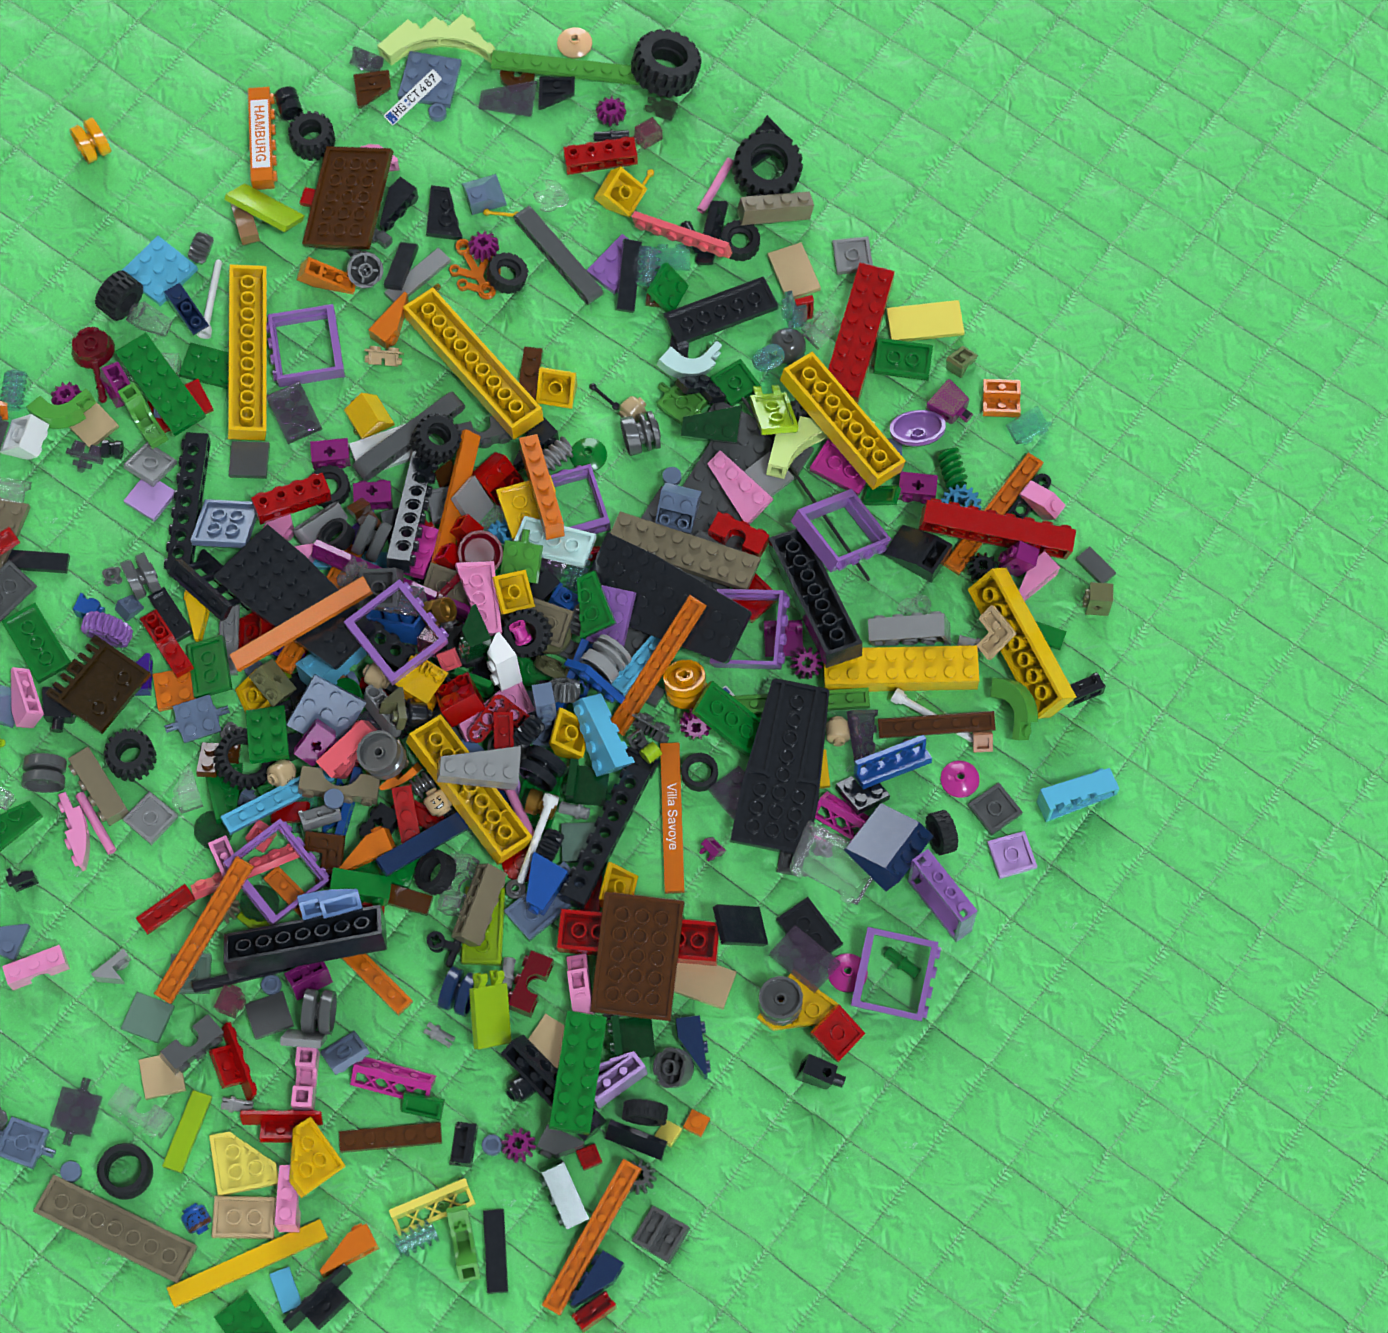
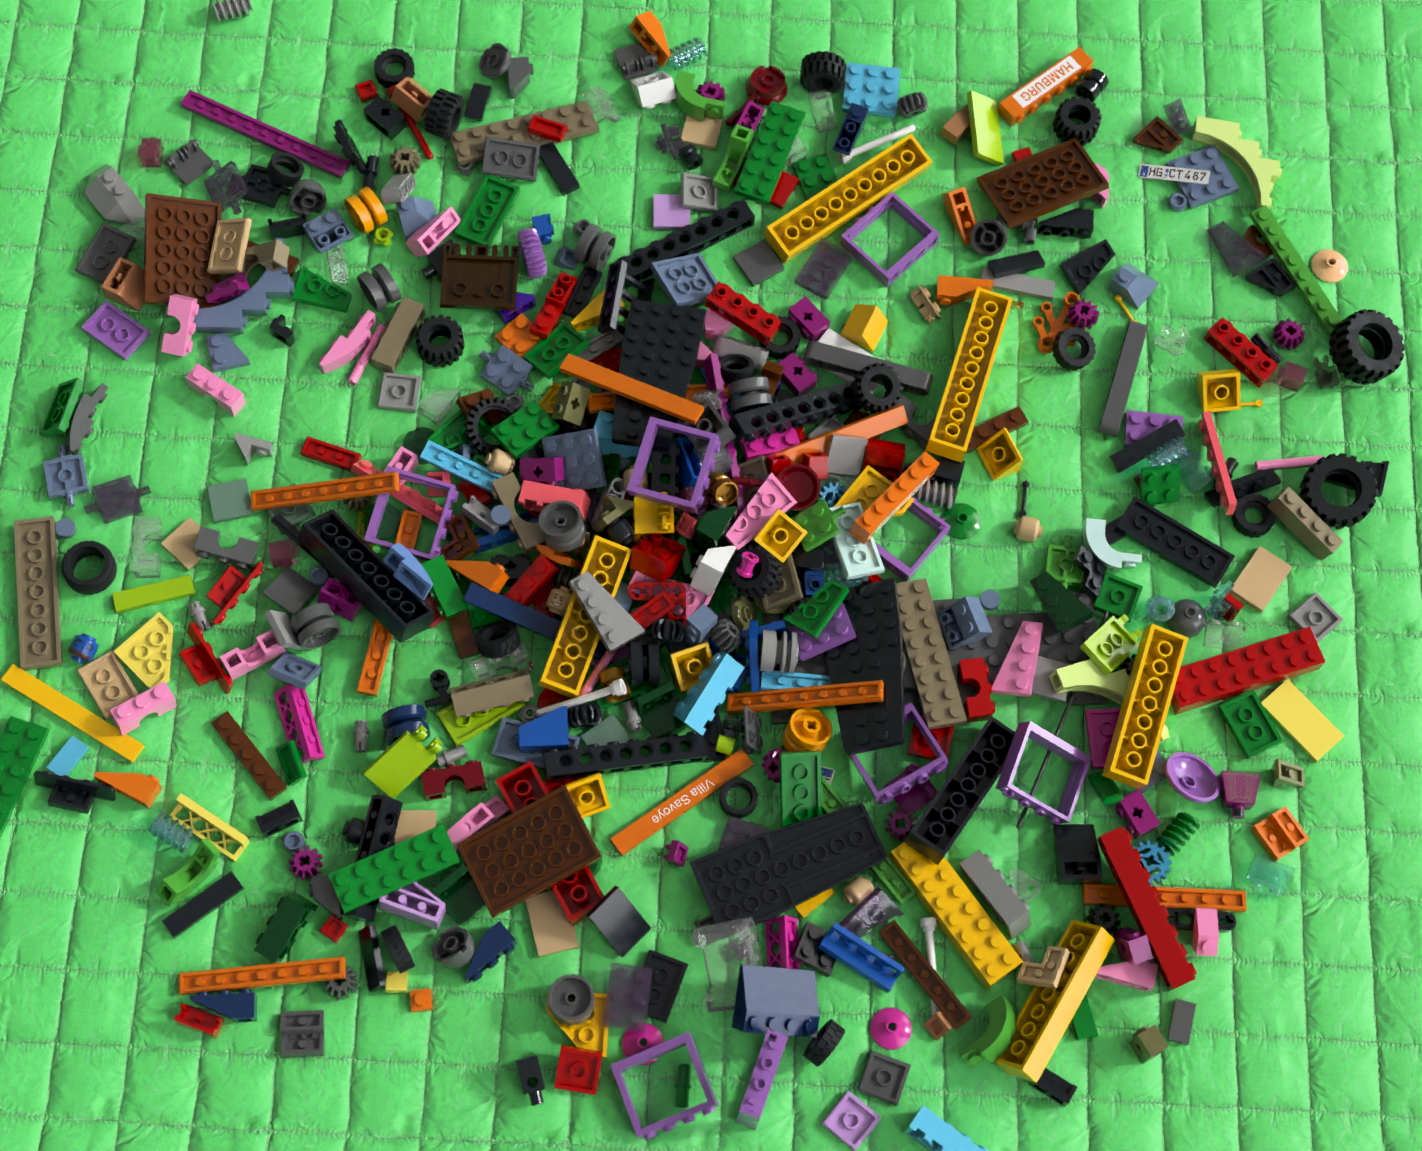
camera: 50 degrees right, 0 degrees up
yellow plate [289,1116,346,1198] -> none
dark grey wheel [620,411,661,456] -> none

